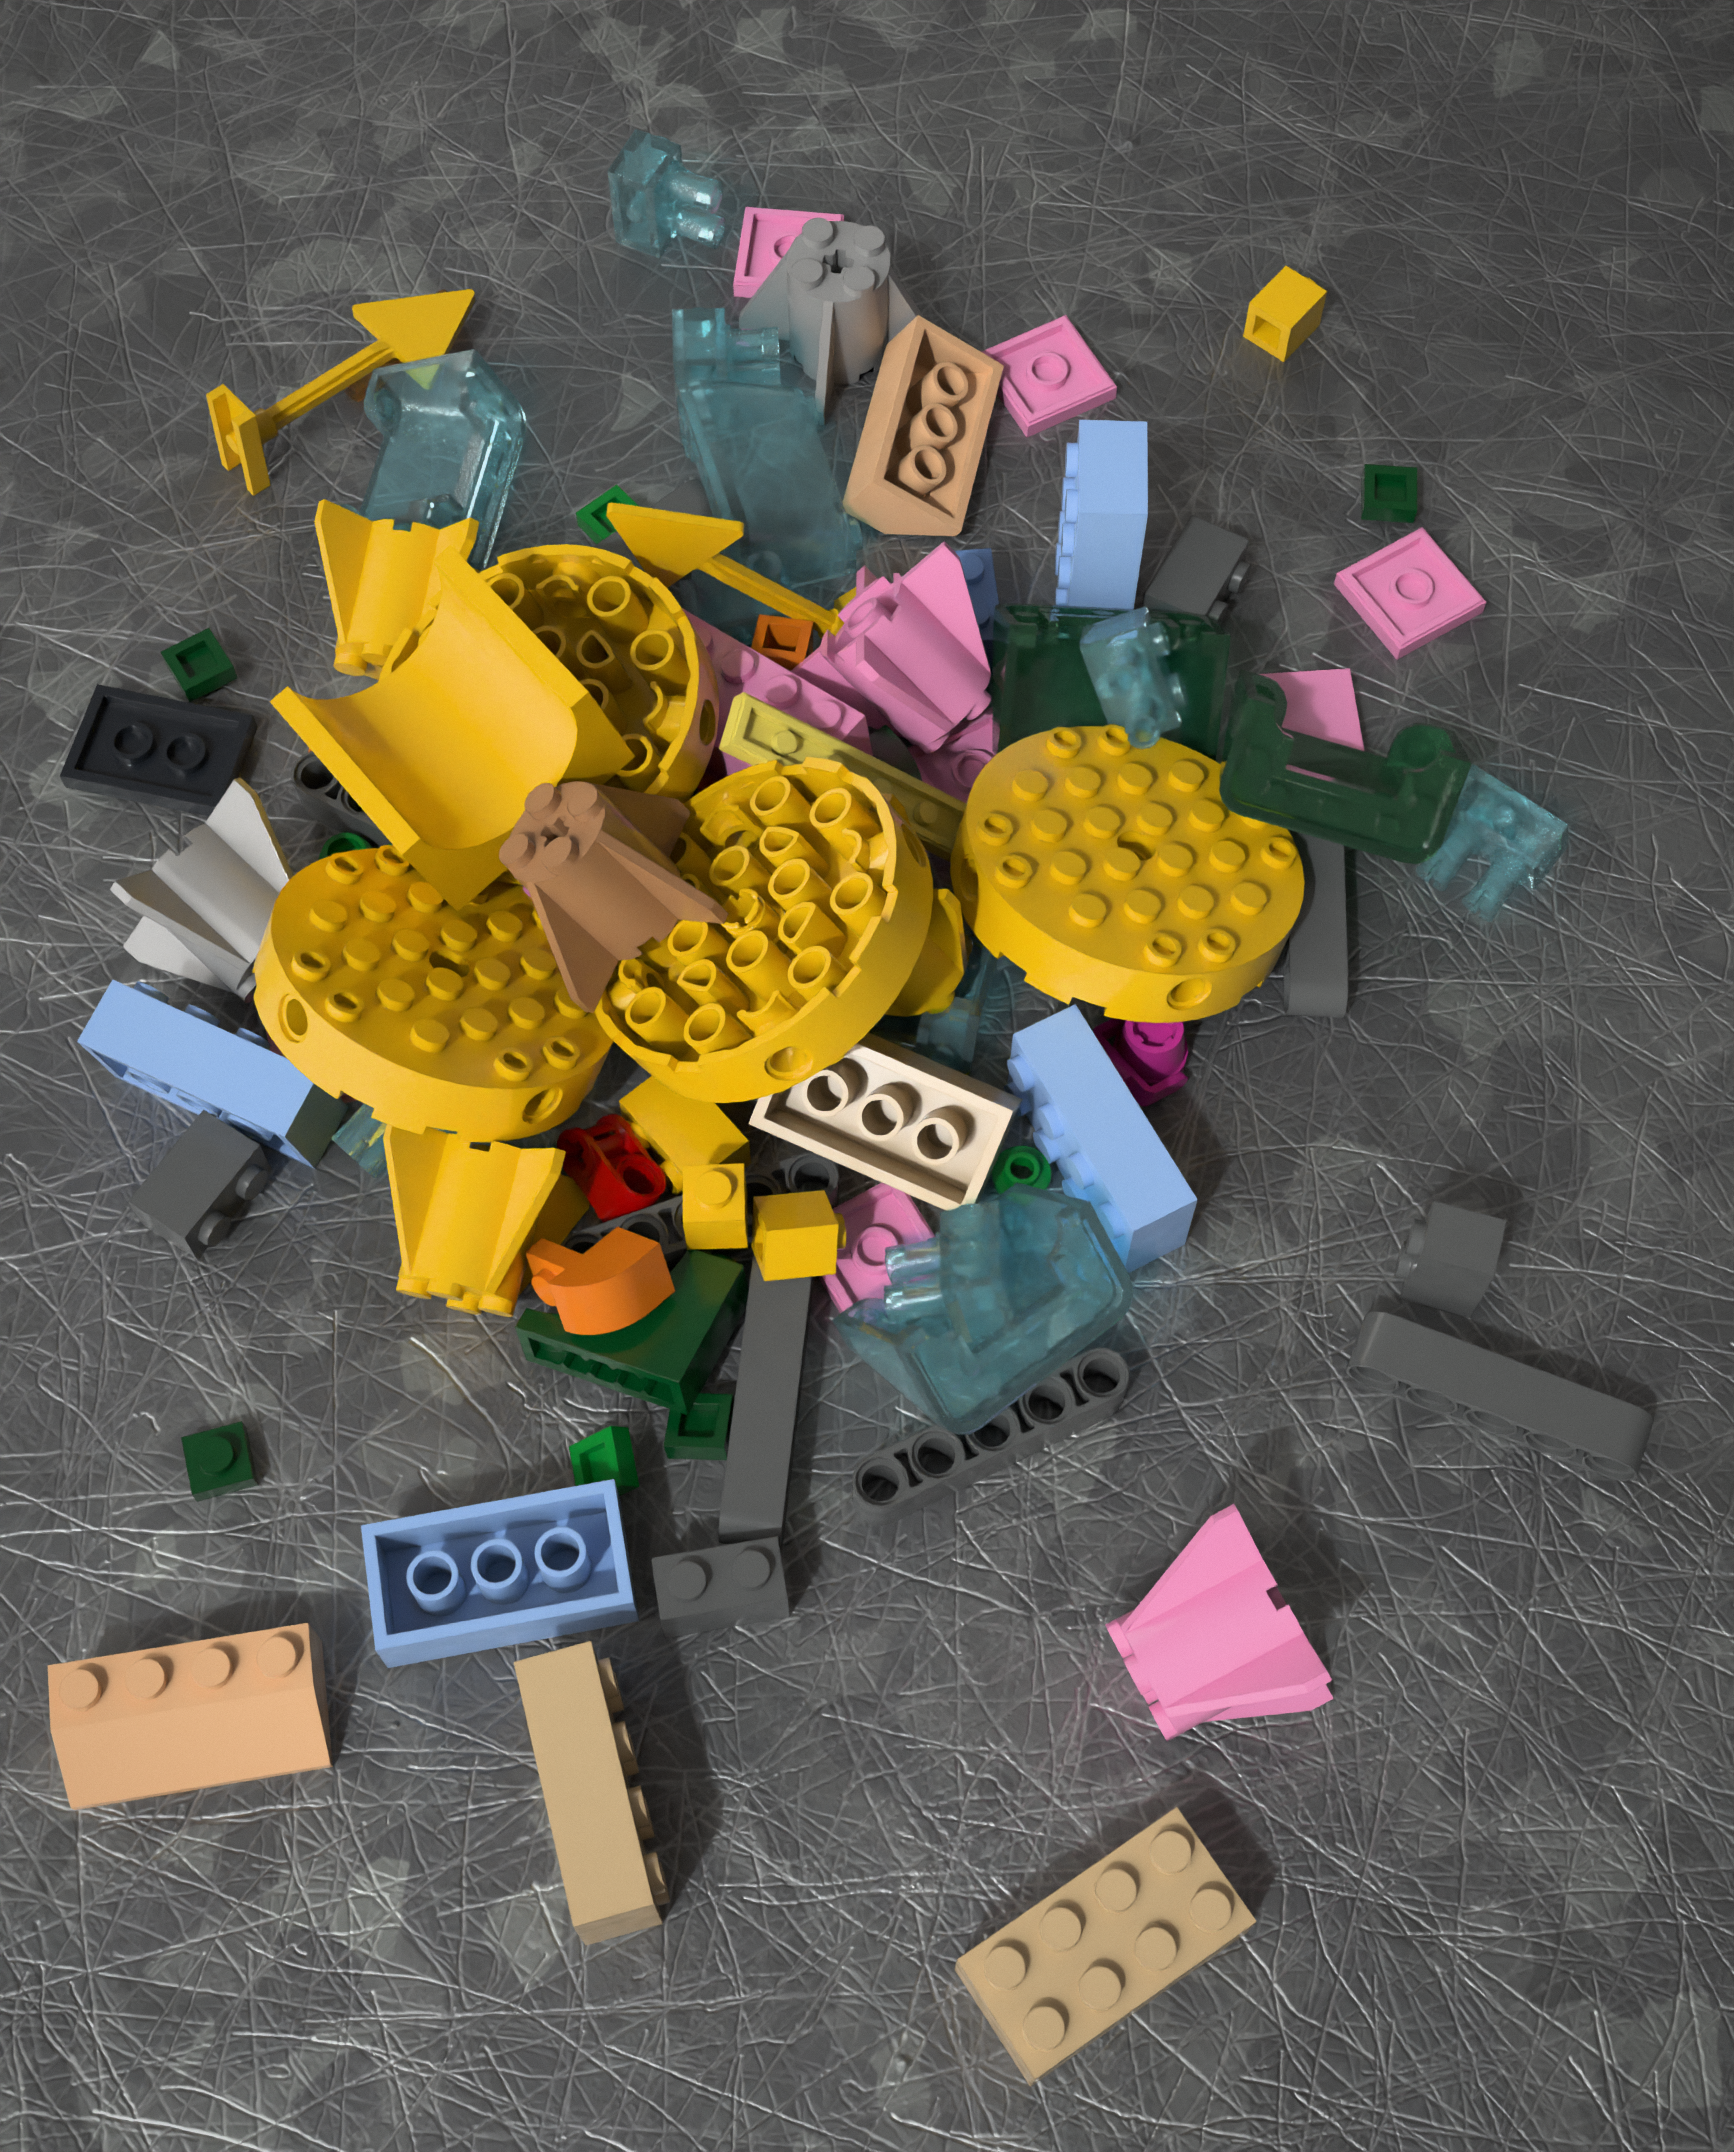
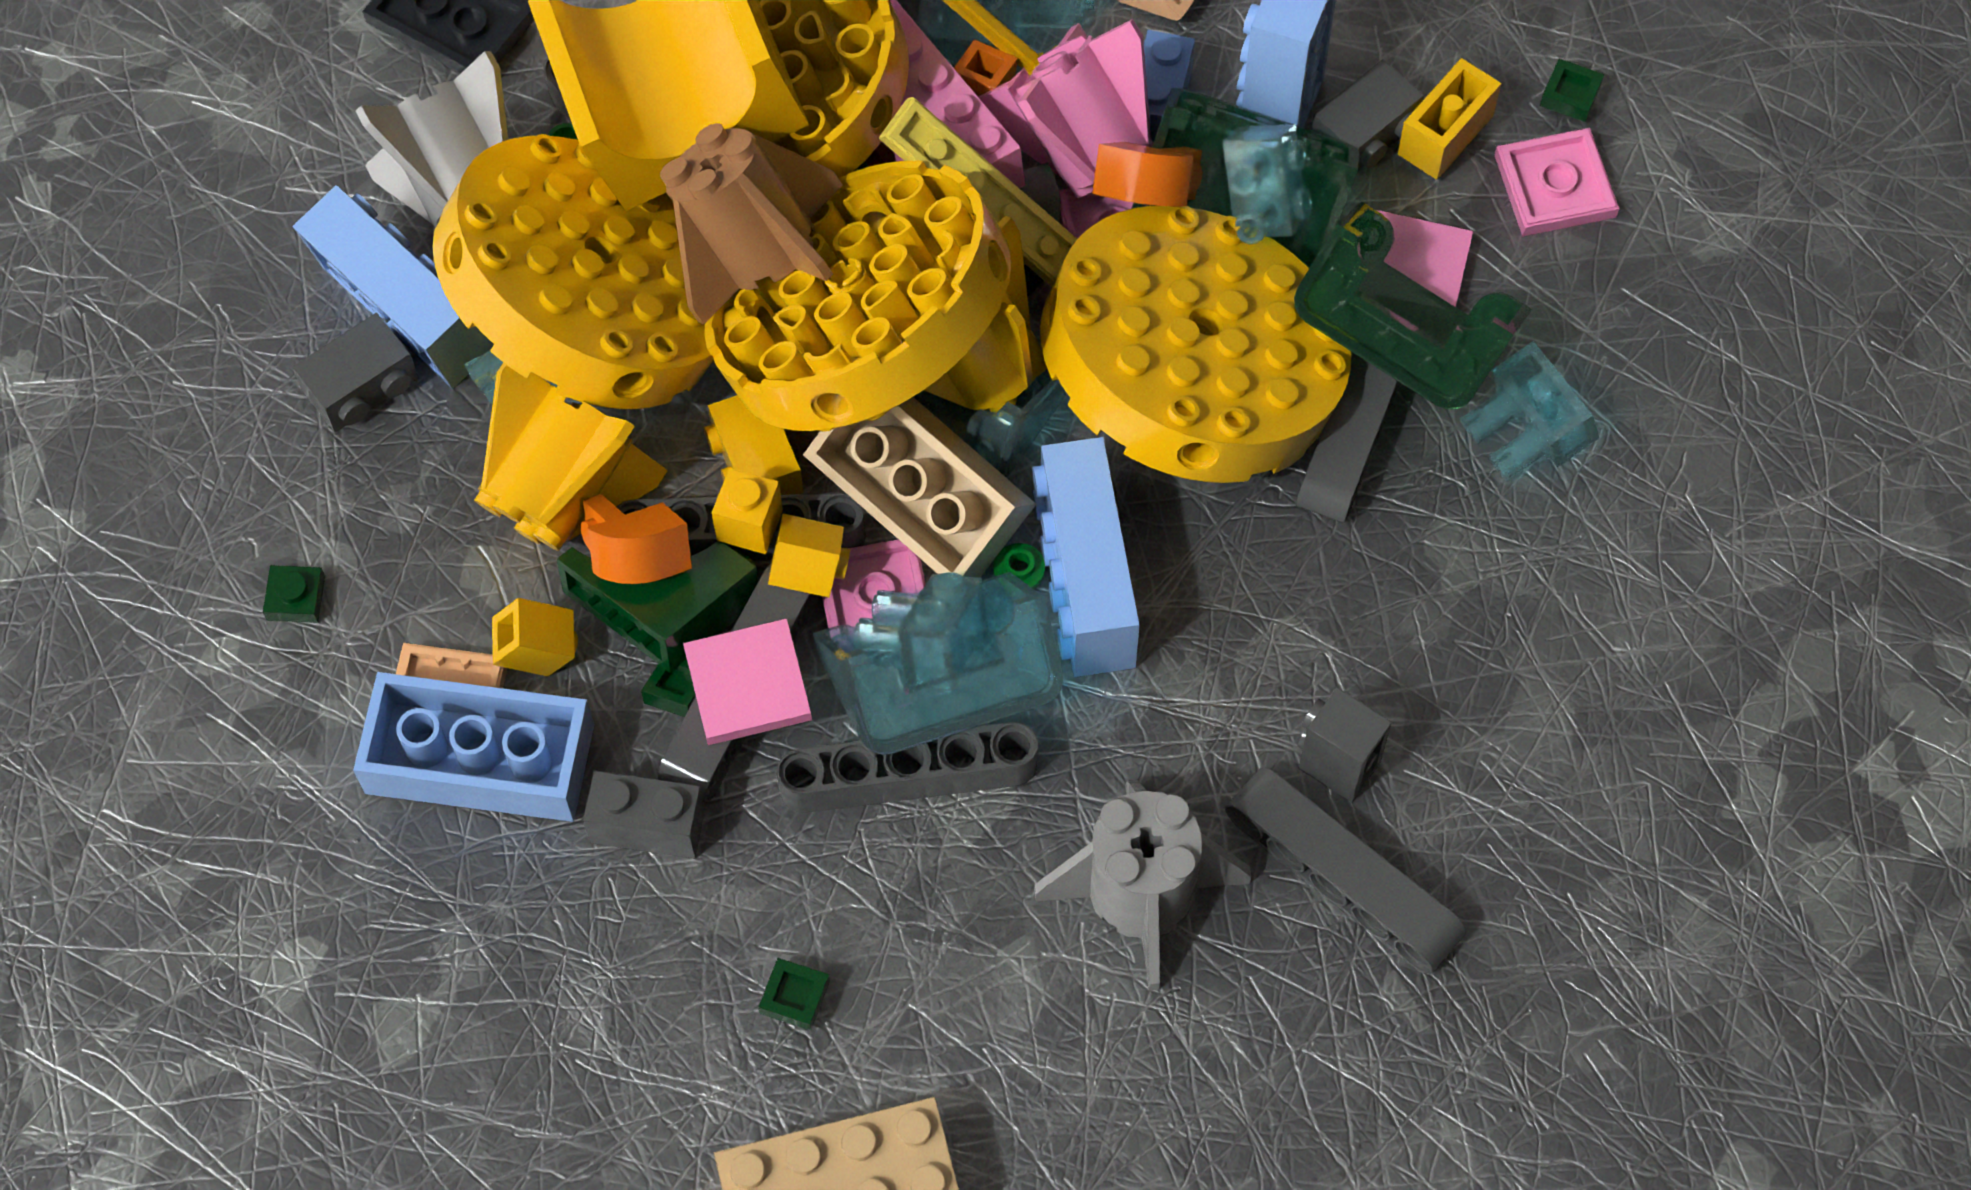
camera: 20 degrees right, 0 degrees up
light nougat slope [48,1623,333,1810] -> none
tan brick [514,1641,671,1946] -> none
red piece [557,1114,666,1223] -> none
green plate [569,1426,639,1496] -> none
dark pink piece [1093,1018,1188,1106] -> none
bright pink brick [1105,1504,1334,1741] -> none
none -> light nougat plate [396,643,507,688]
none -> yellow brick [492,597,578,677]
none -> bright pink tile [683,619,812,745]
none -> dark green plate [758,958,830,1031]
none -> light grey brick [1035,779,1251,991]
none -> orange brick [1092,142,1202,207]
none -> yellow brick [1398,58,1501,180]

